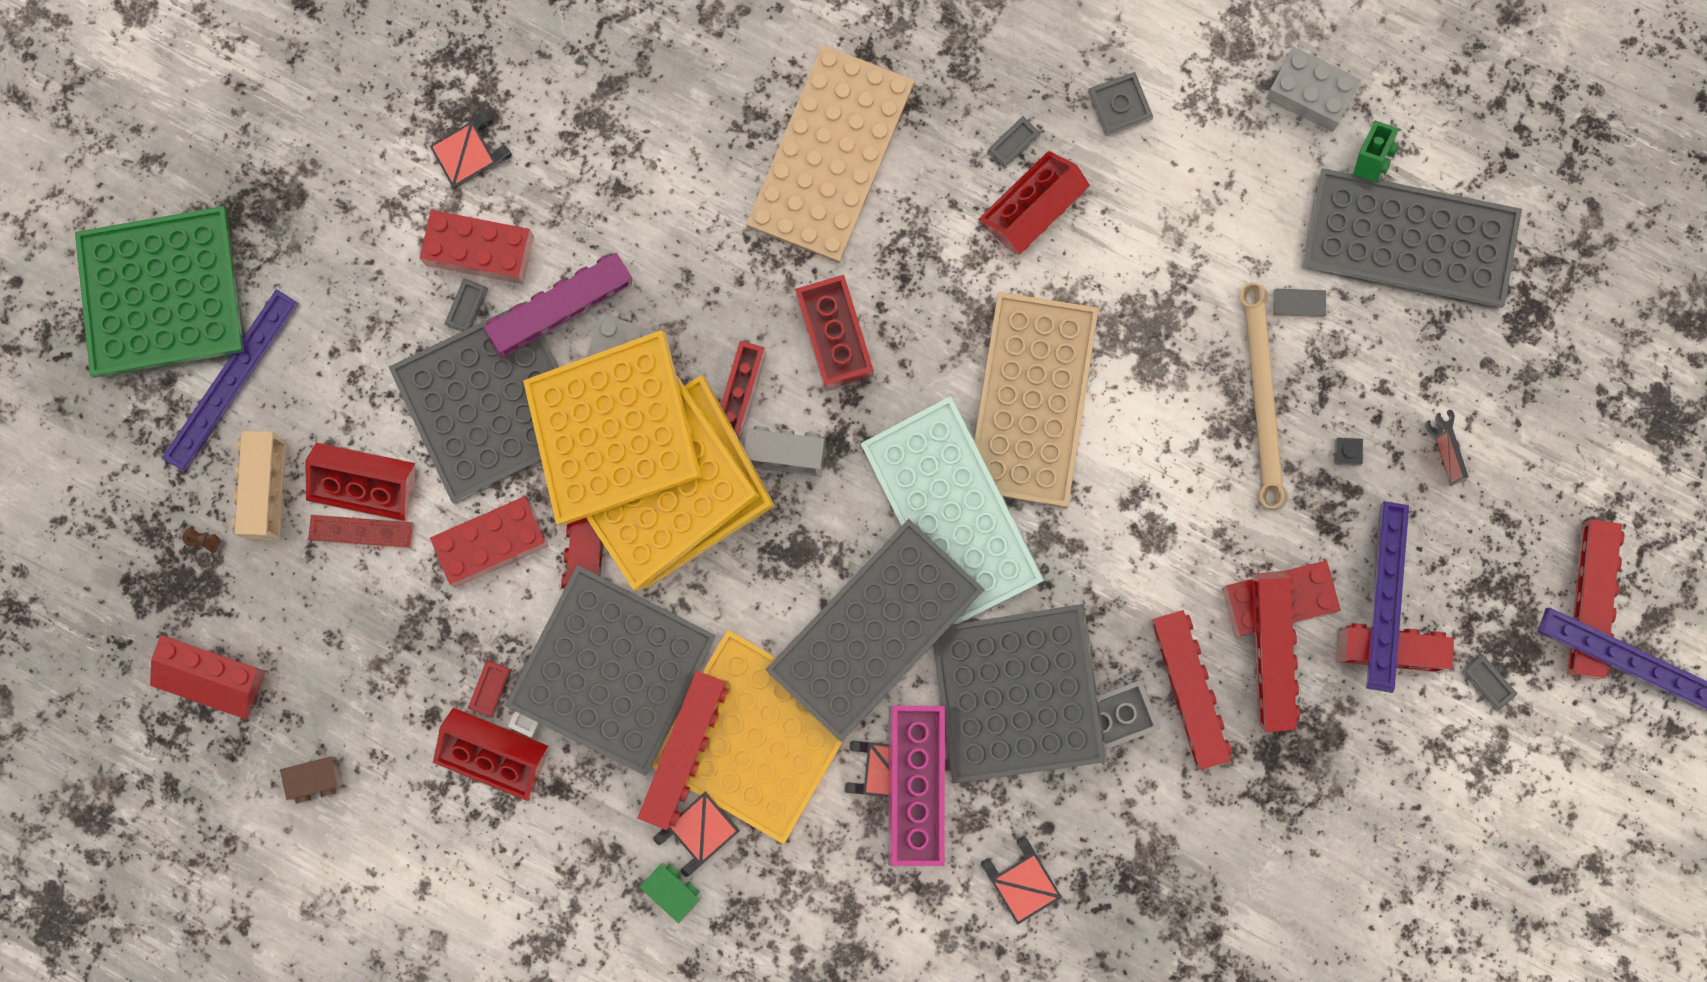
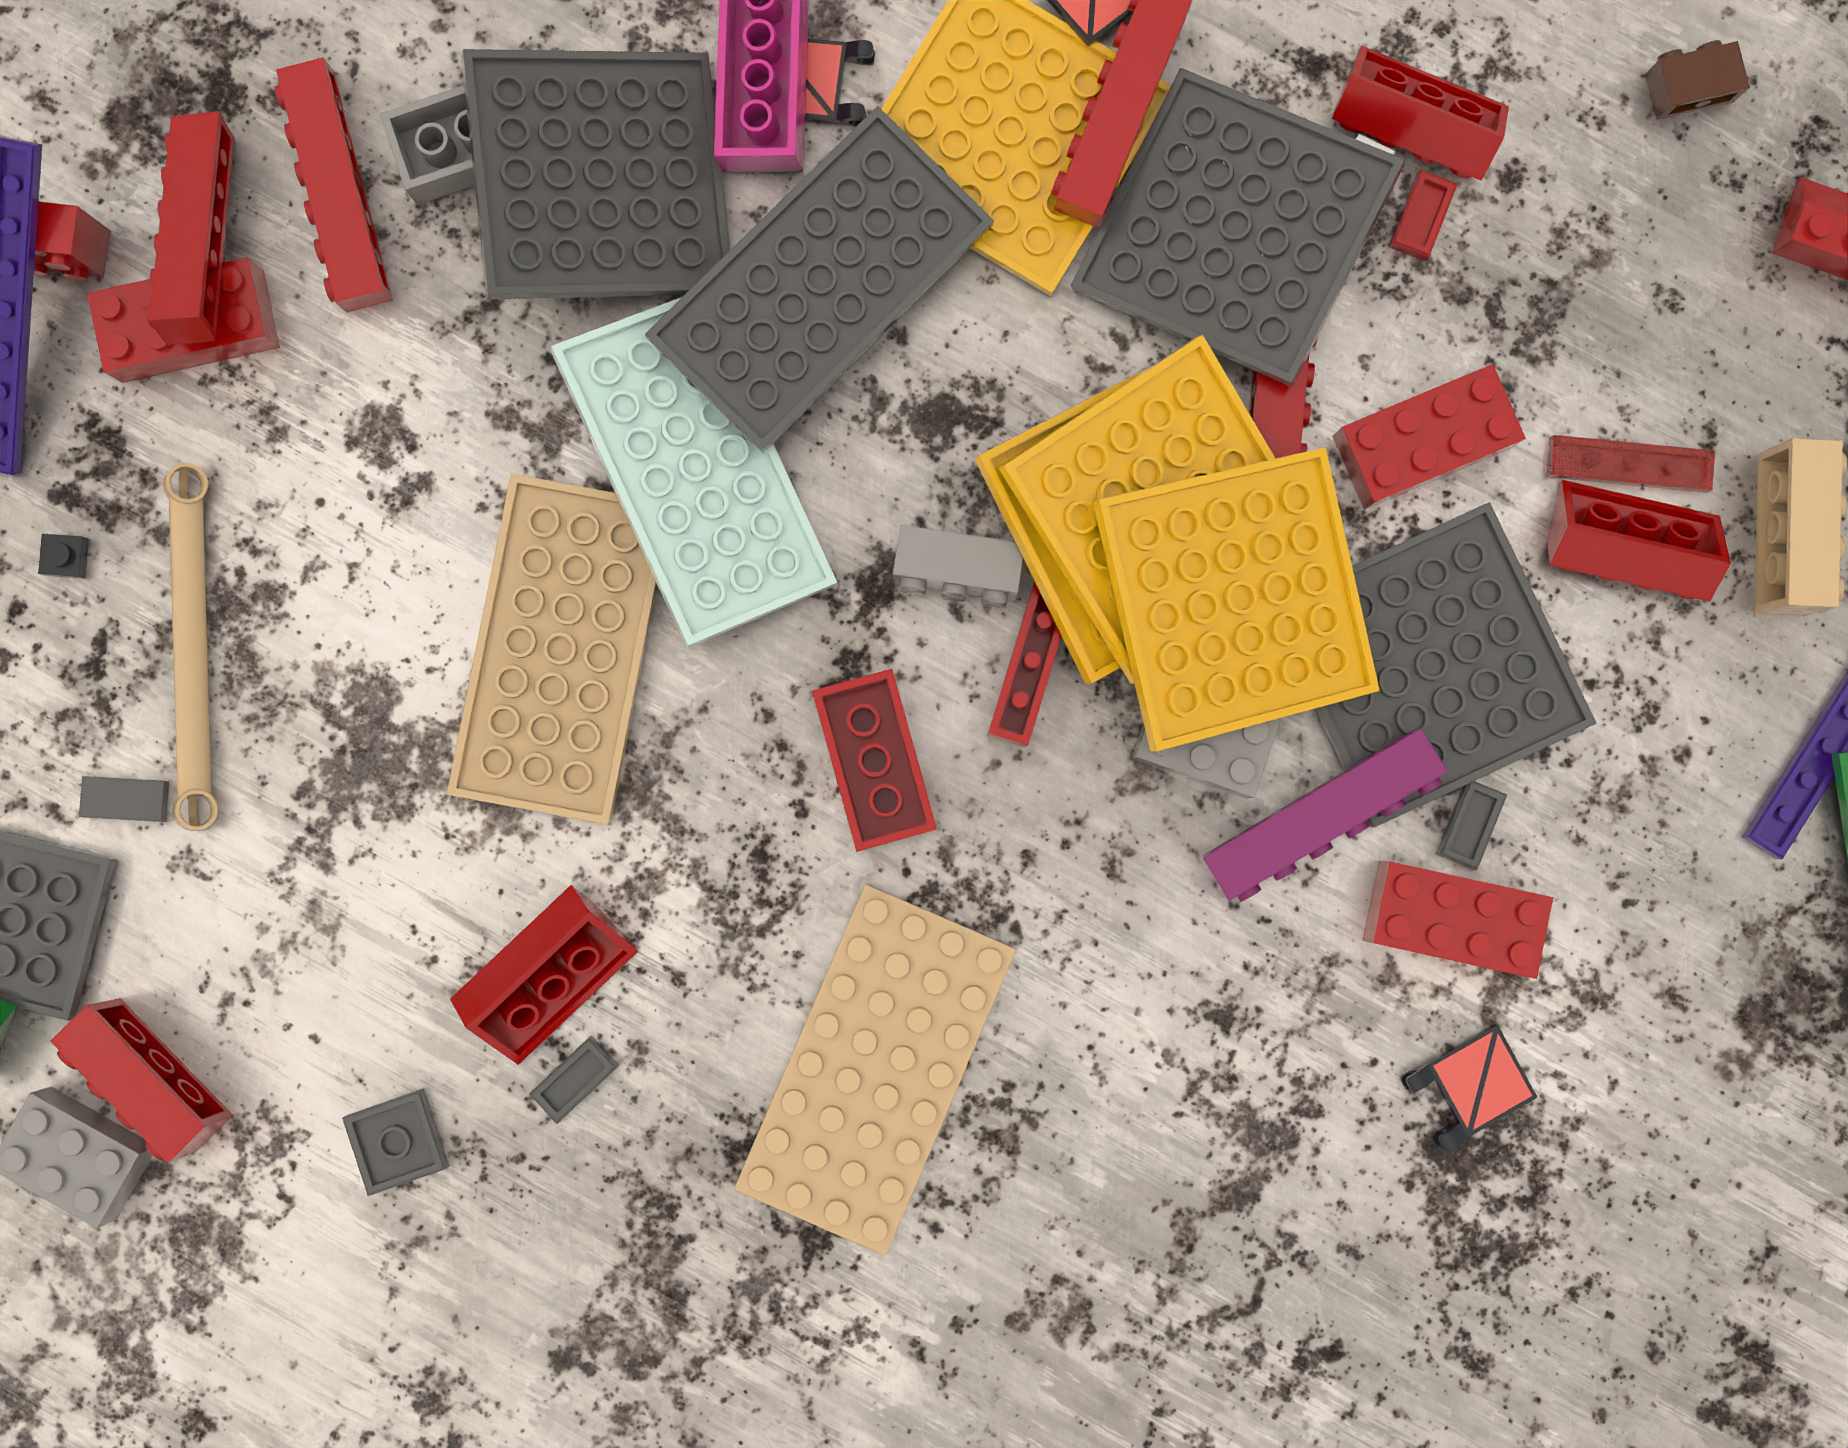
camera: 175 degrees right, 5 degrees up
none -> brick [50,998,233,1163]

